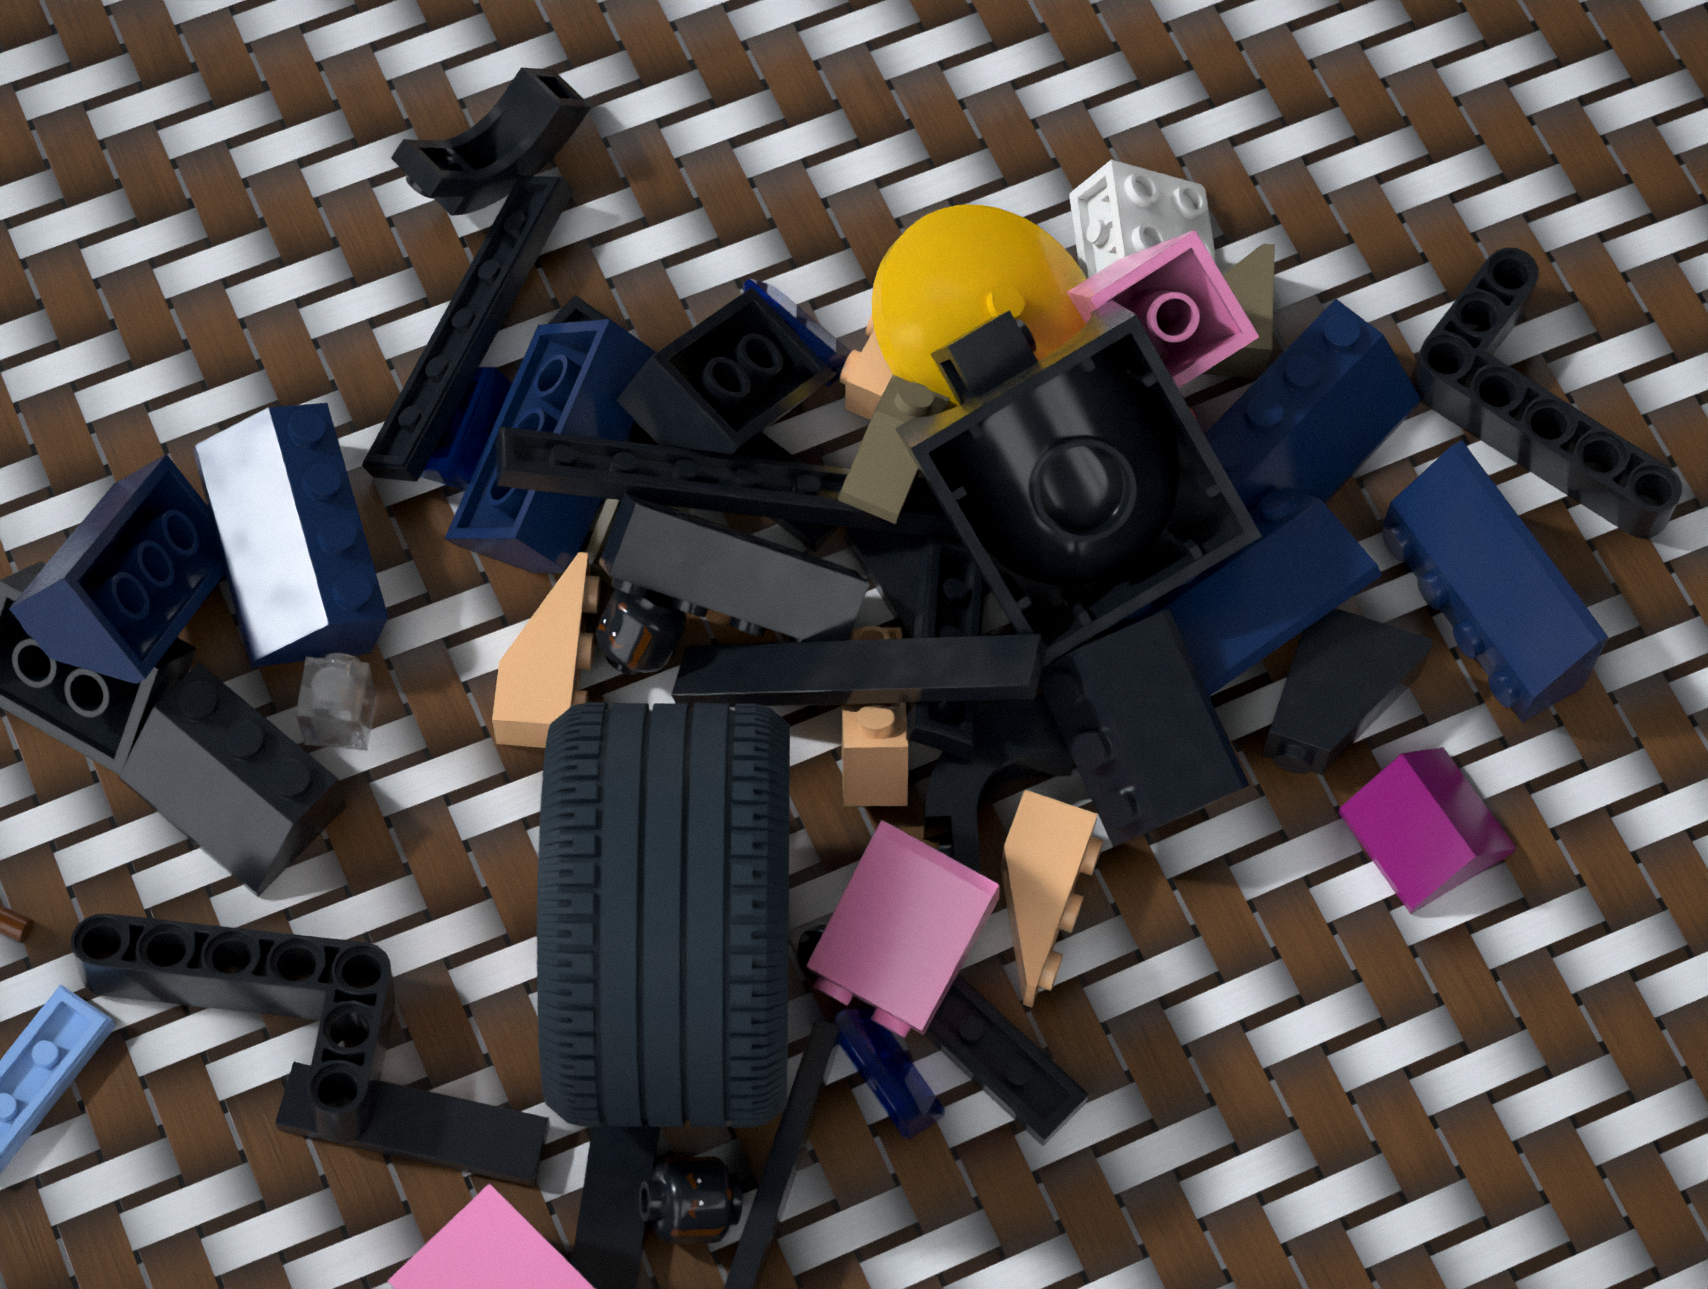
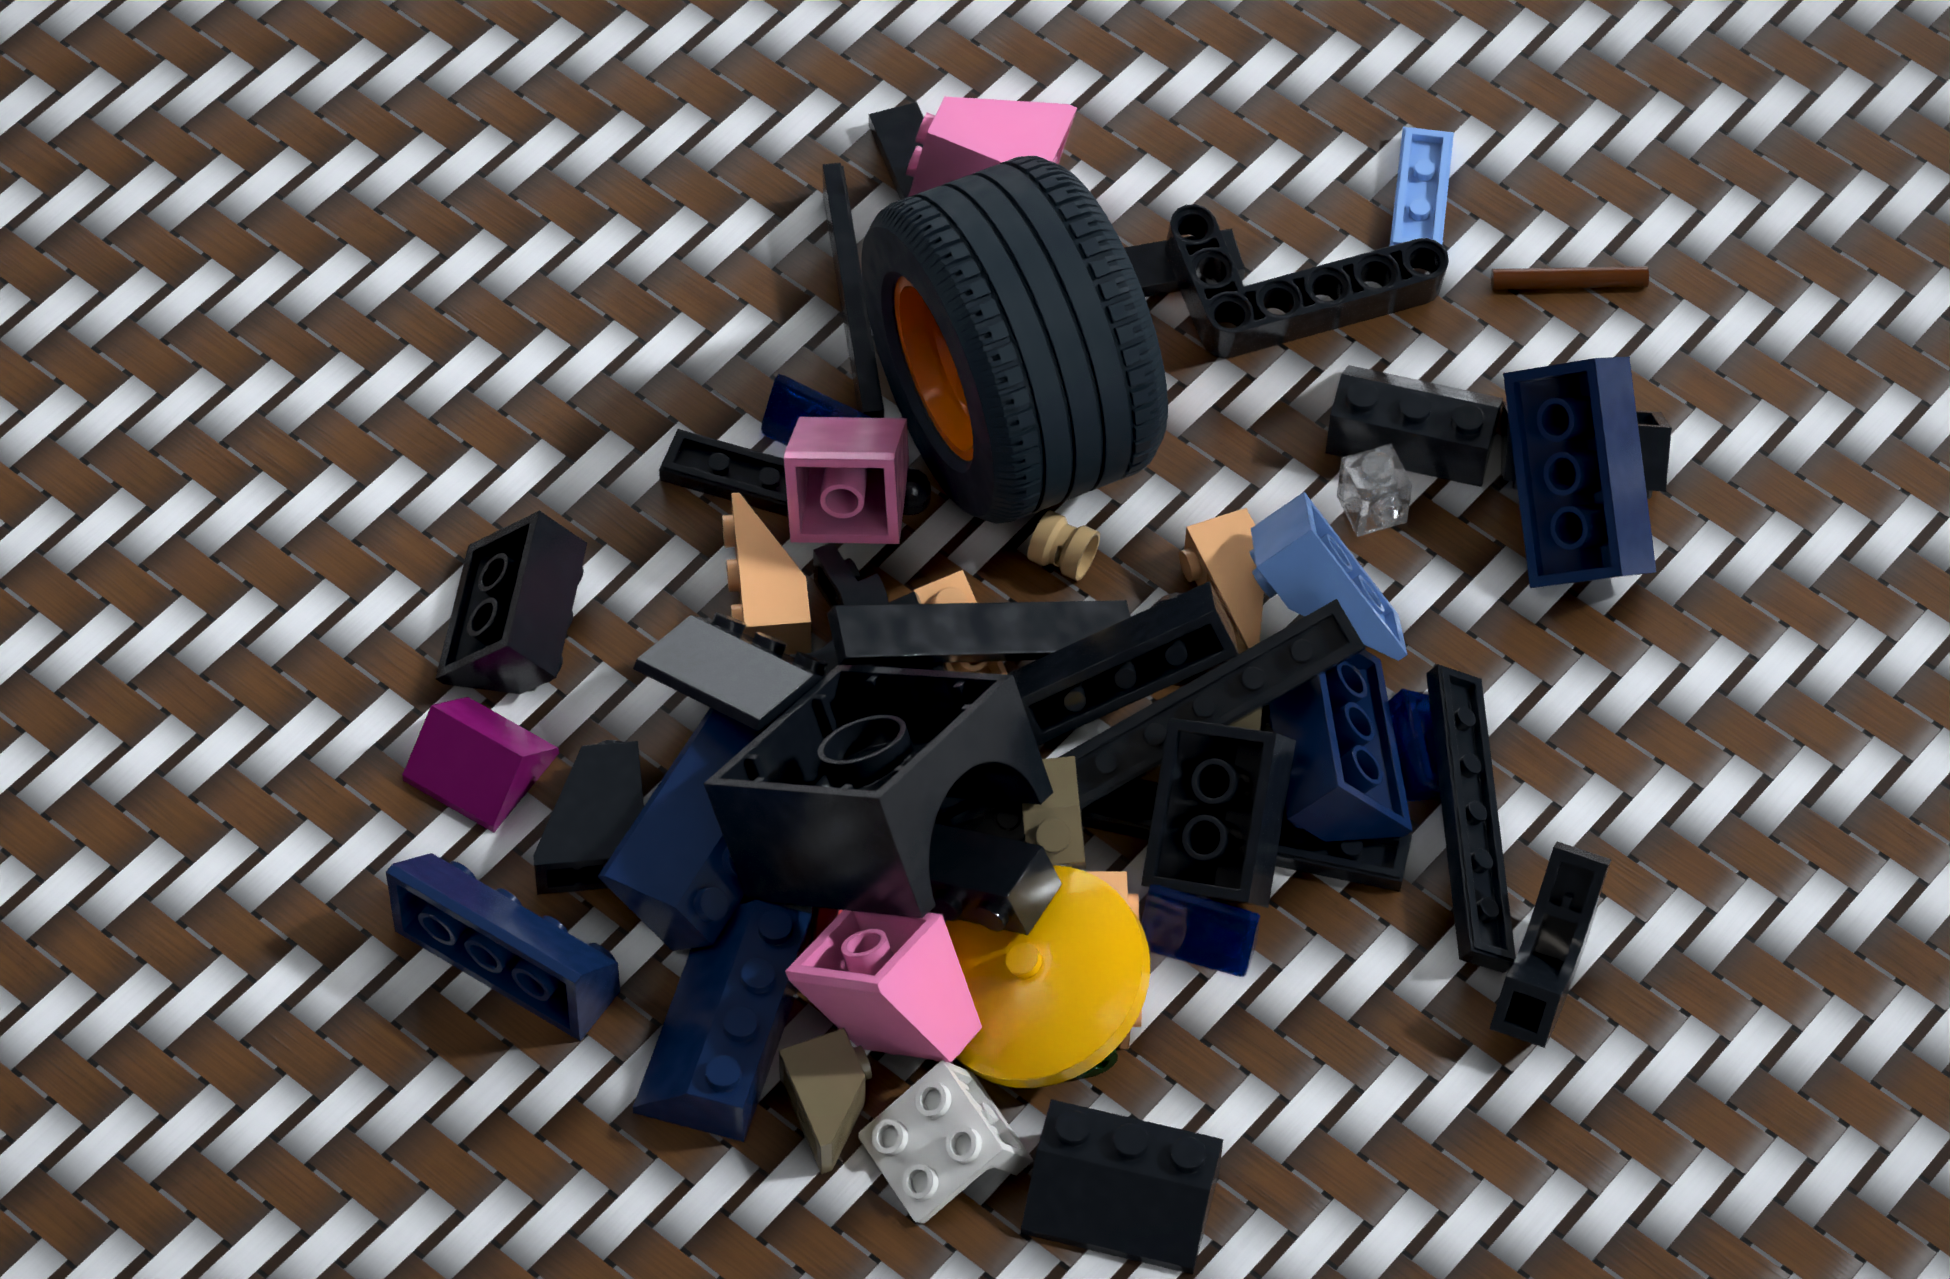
camera: 155 degrees right, 10 degrees down
slope [193,403,389,667] -> none
black beam [1411,248,1682,538] -> none
none -> black slope [435,510,587,694]
none -> black slope [1021,1099,1223,1274]
none -> medium blue slope [1249,492,1407,661]

